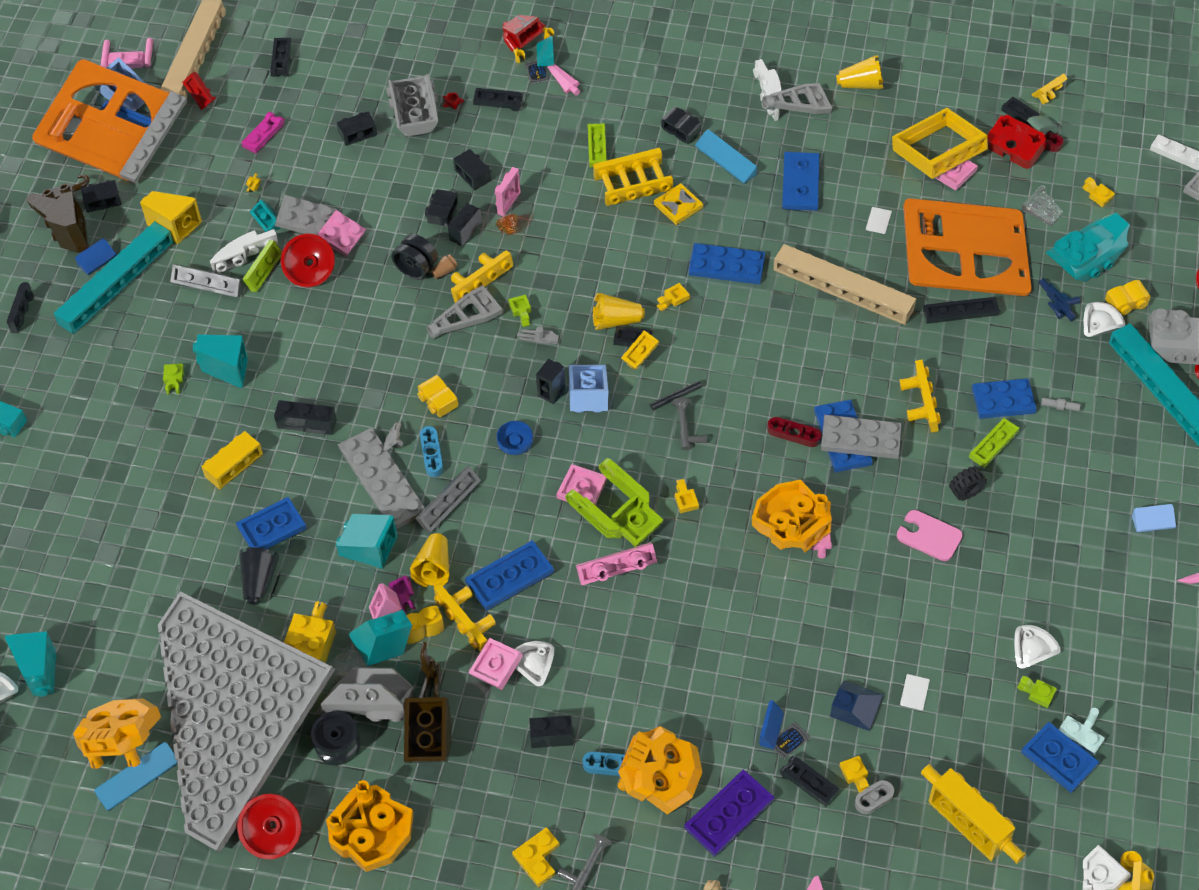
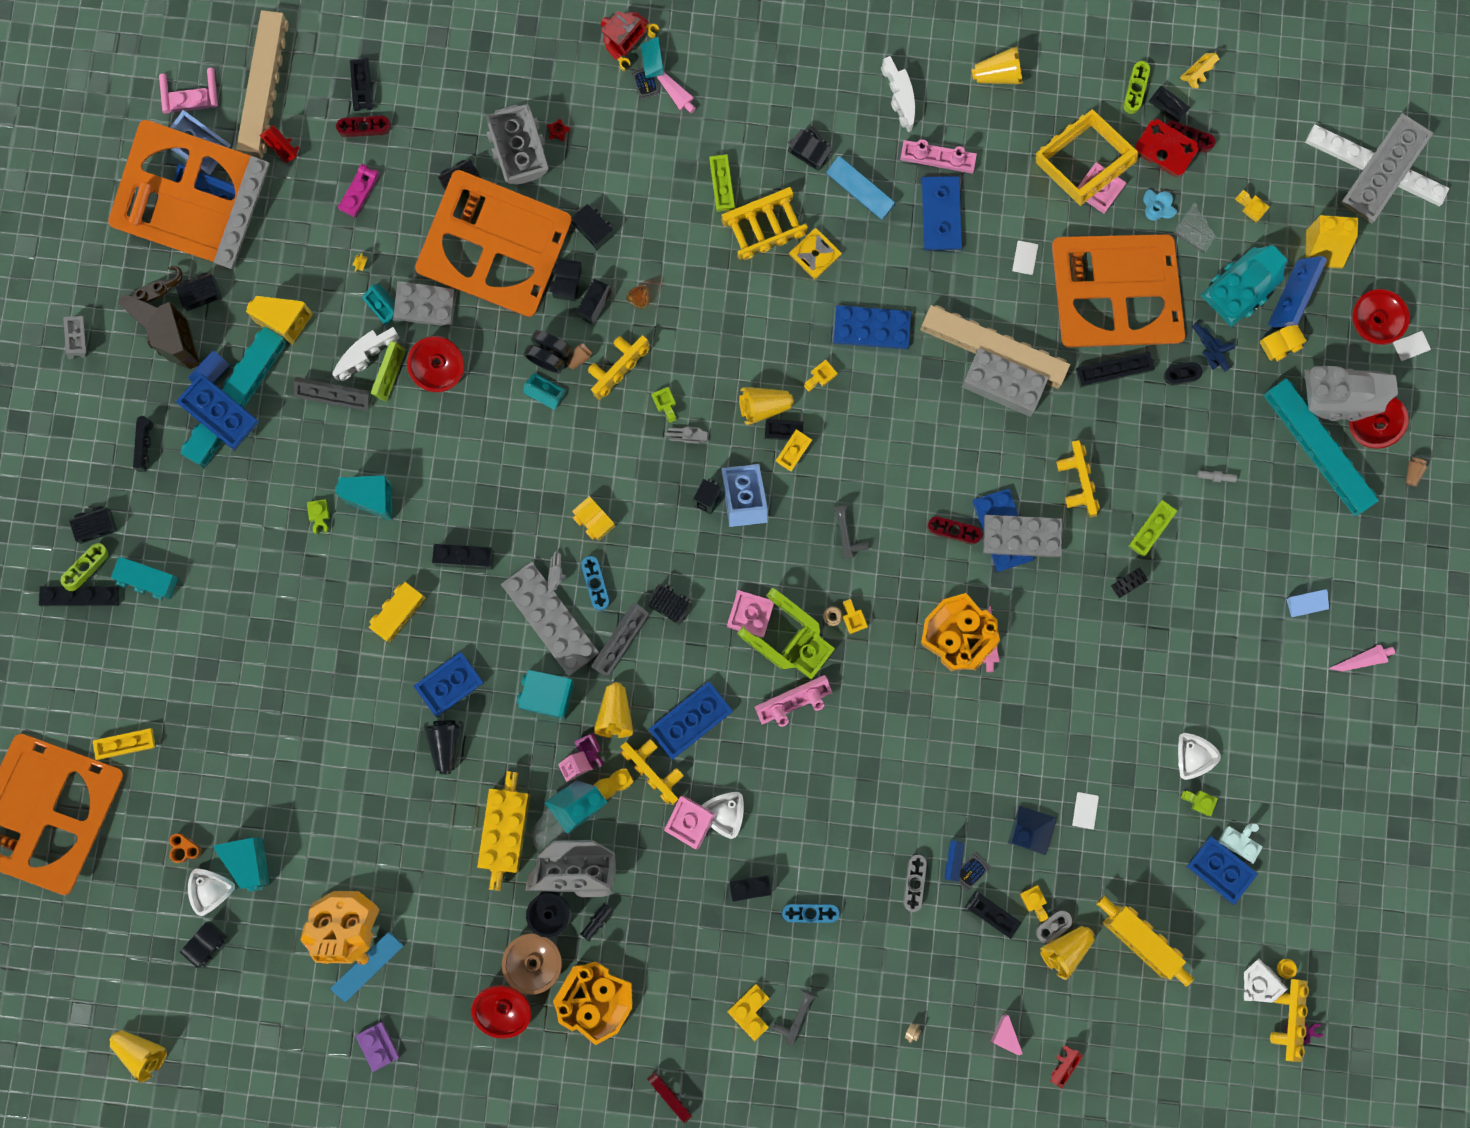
camera: 10 degrees left, 25 degrees up
light grey plate [158,591,335,853] -> none
bright pink plate [317,210,366,257] -> none
dark brown slope [404,641,452,763] -> none
light grey plate [427,285,503,339] -> none
black plate [473,88,523,111] -> none
bright pink plate [495,167,521,217] -> none
blue piece [497,421,533,455] -> none
light orange brick [618,726,703,815] -> none
black bar [650,380,702,410] -> none
dark purple plate [684,769,774,857] -> none
light grey plate [762,83,832,114] -> none
bright pink piece [897,510,962,561] -> none
blue plate [972,379,1036,419] -> none
sand green slope [1027,116,1060,134] -> none
white hat [1084,302,1125,337] -> none
none -> blue plate [176,373,260,451]
none -> dark red beam [336,116,391,137]
none -> medium lavender plate [356,1021,400,1072]
none -> orange door [415,170,572,317]
none -> medium nougat dish [502,933,562,995]
none -> teal slope [523,373,566,410]
none -> black pin [580,903,614,942]
none -> black brick [646,583,692,625]
none -> tan plate [823,607,843,626]
none -> bright pink plate [900,140,977,174]
none -> light grey beam [903,855,927,912]
none -> light grey piece [961,348,1048,417]
none -> yellow cone [1040,926,1095,980]
none -> lime beam [1123,61,1150,114]
none -> medium azure plate [1143,189,1177,221]
none -> black plate [1164,362,1203,385]
none -> blue plate [1268,256,1327,328]
none -> yellow slope [1305,215,1358,268]

